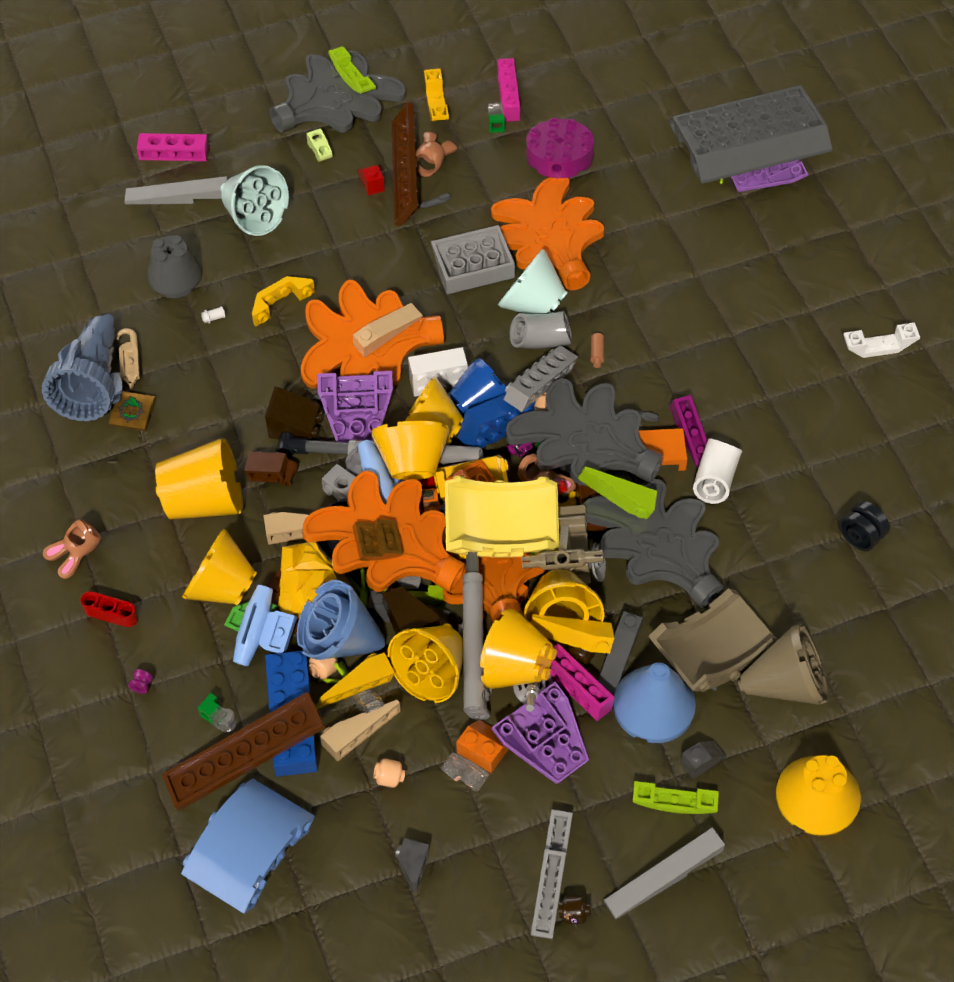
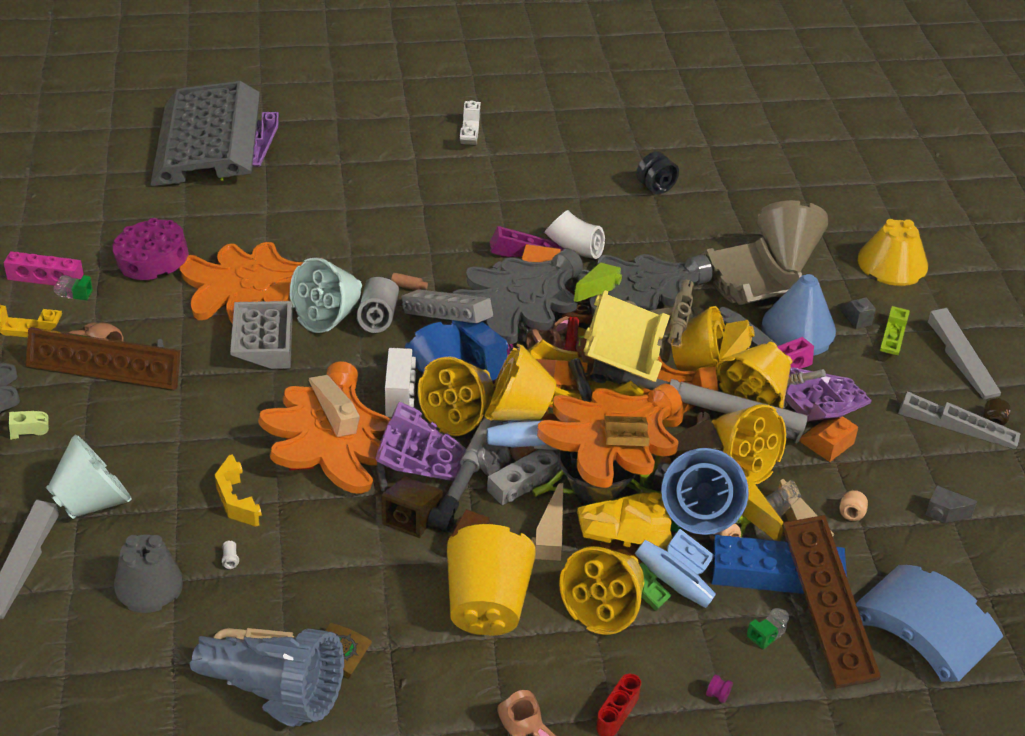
camera: 80 degrees left, 15 degrees down
red slope [357,165,384,196] -> none
clear slope [440,752,490,792] -> none

